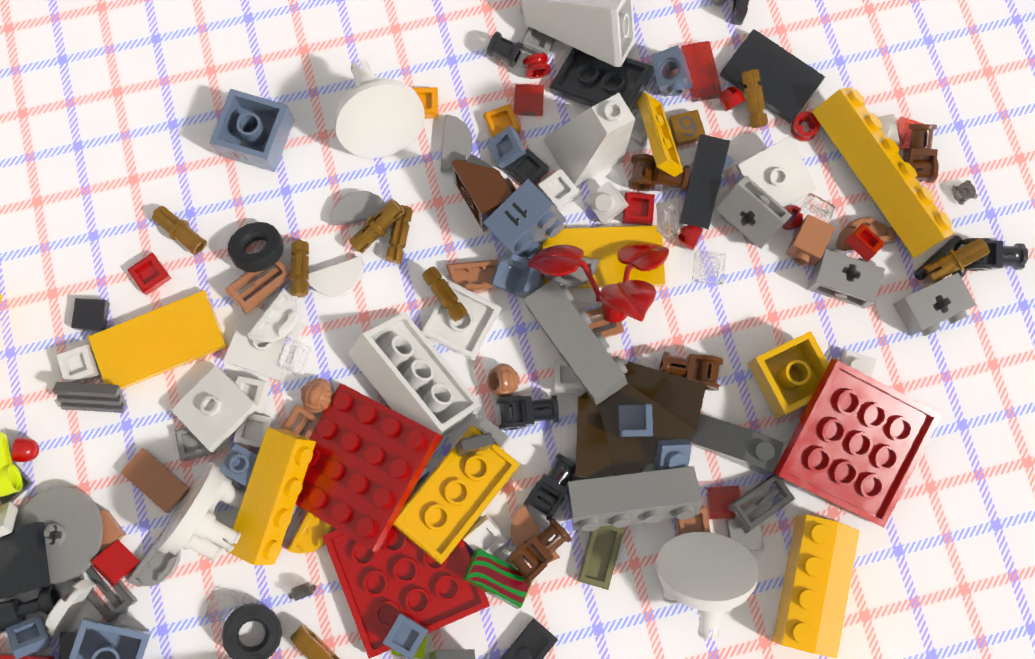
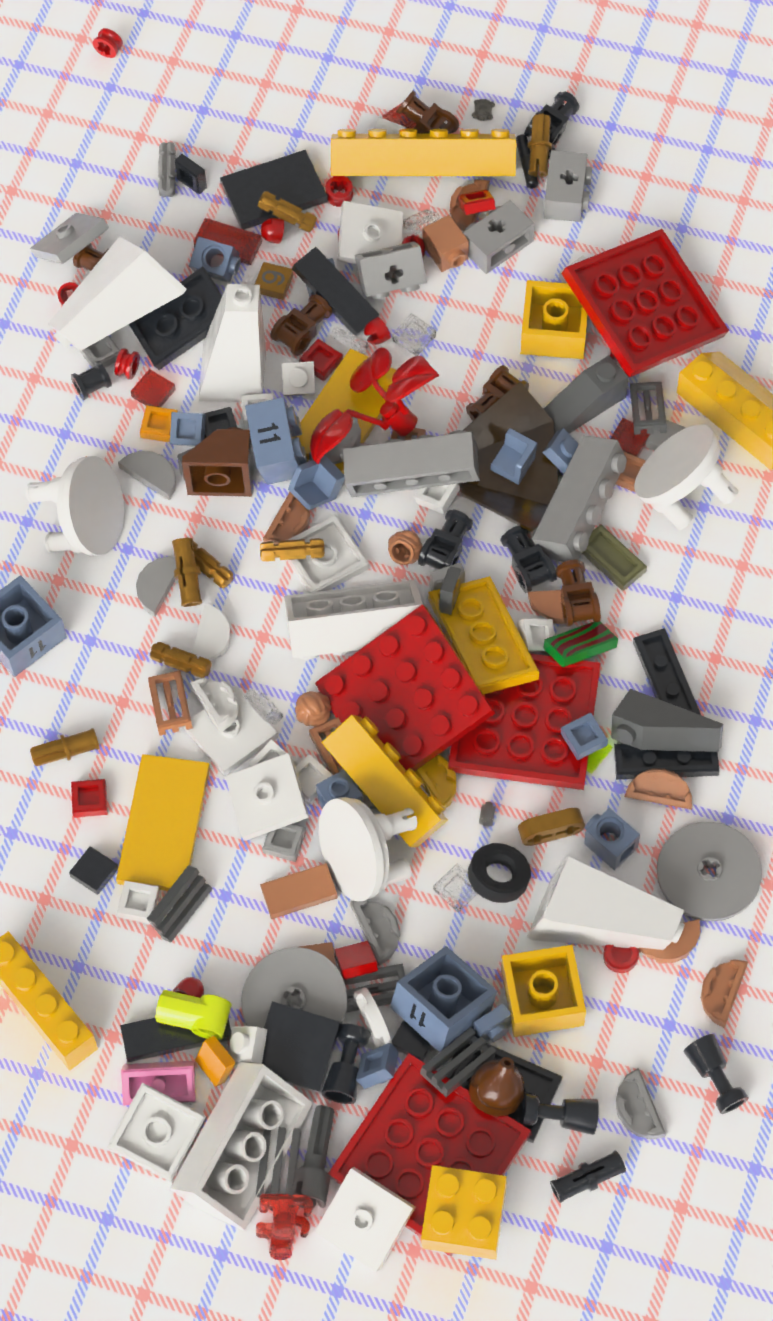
camera: 55 degrees left, 15 degrees down
black tyre [227,222,284,272] -> none
yellow tile [637,92,683,177] -> none

